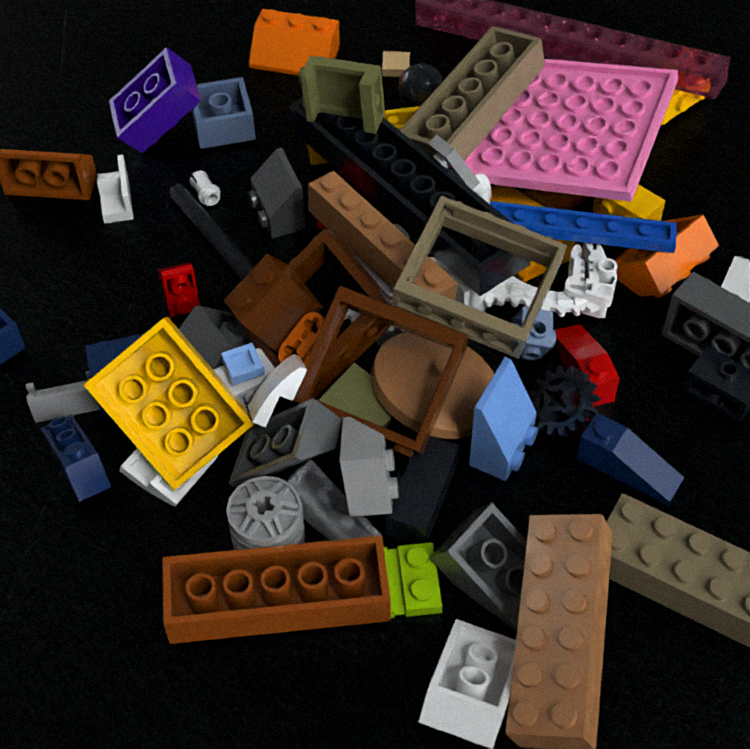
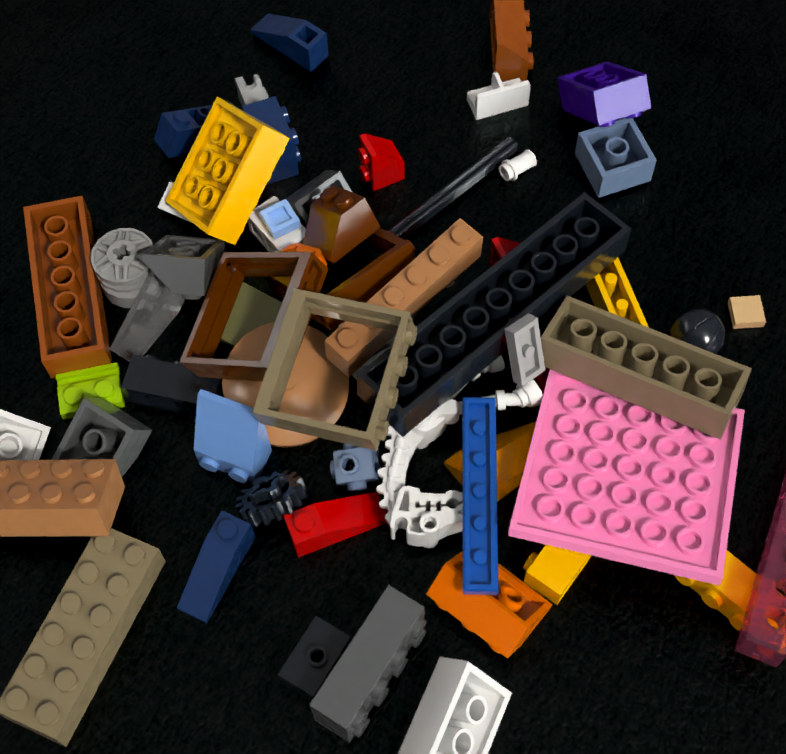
camera: 85 degrees right, 10 degrees up
dark grey slope [248,148,305,239] -> none
white slope [248,354,307,427] -> none
orange slope [249,9,340,75] -> none
olive panel [298,55,385,134] -> none
light grey slope [340,417,399,517] -> none

